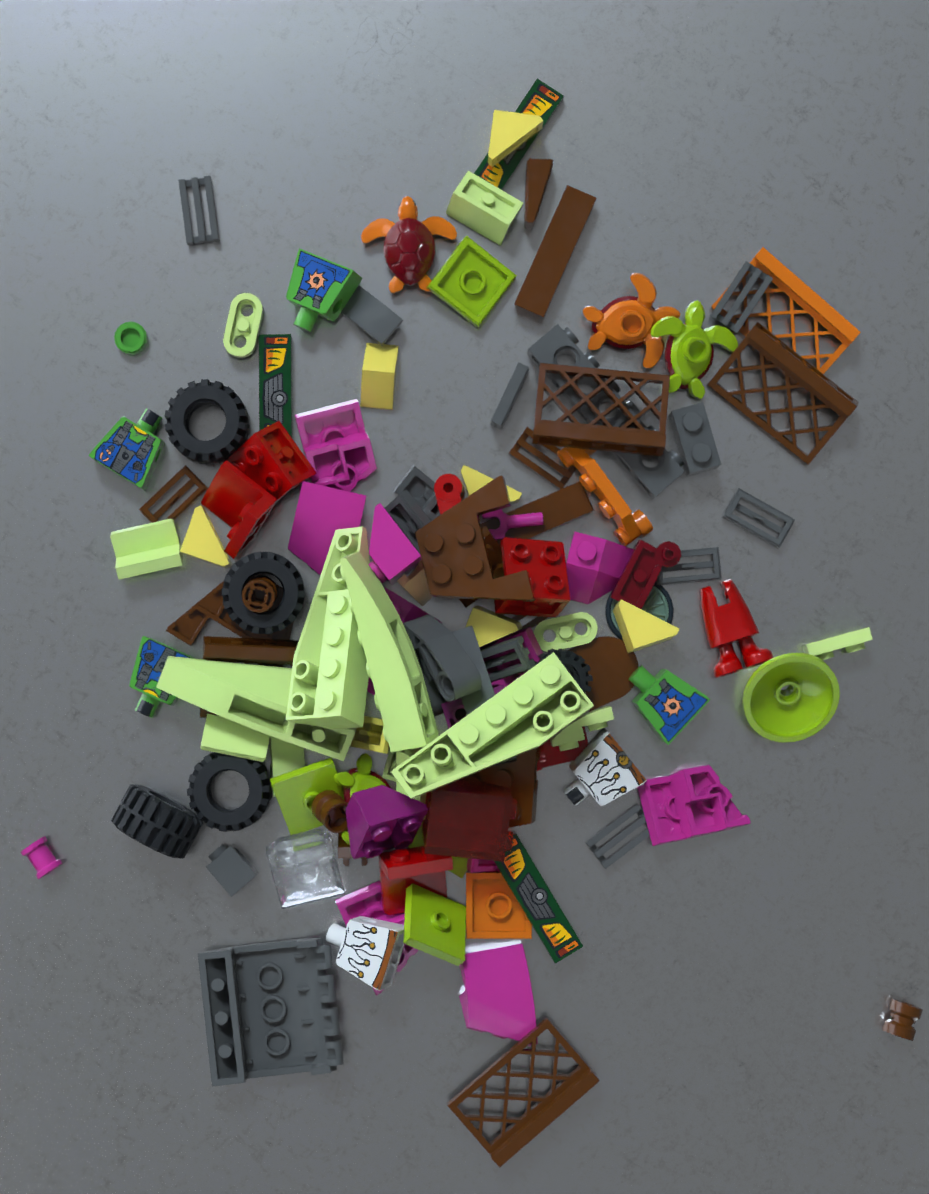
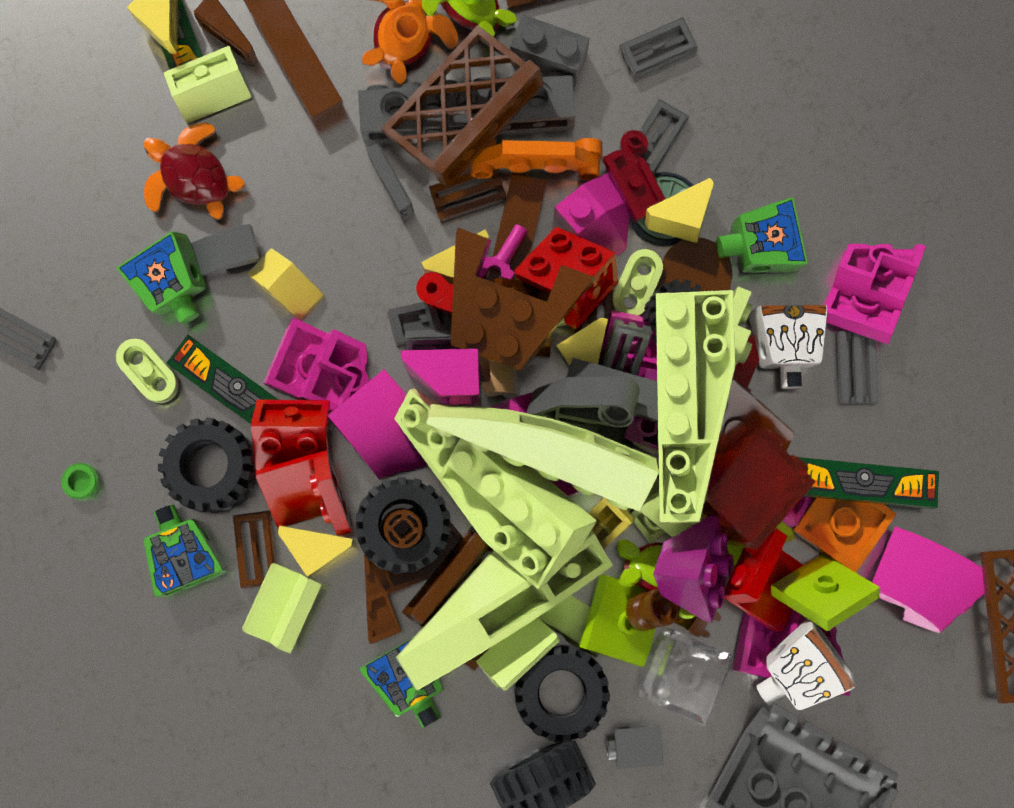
camera: 50 degrees left, 5 degrees down
lime plate [426,235,517,327] -> none
red piece [700,579,774,678] -> none
lime dish [742,653,840,742] -> none
yellowish green plate [802,627,873,660] -> none

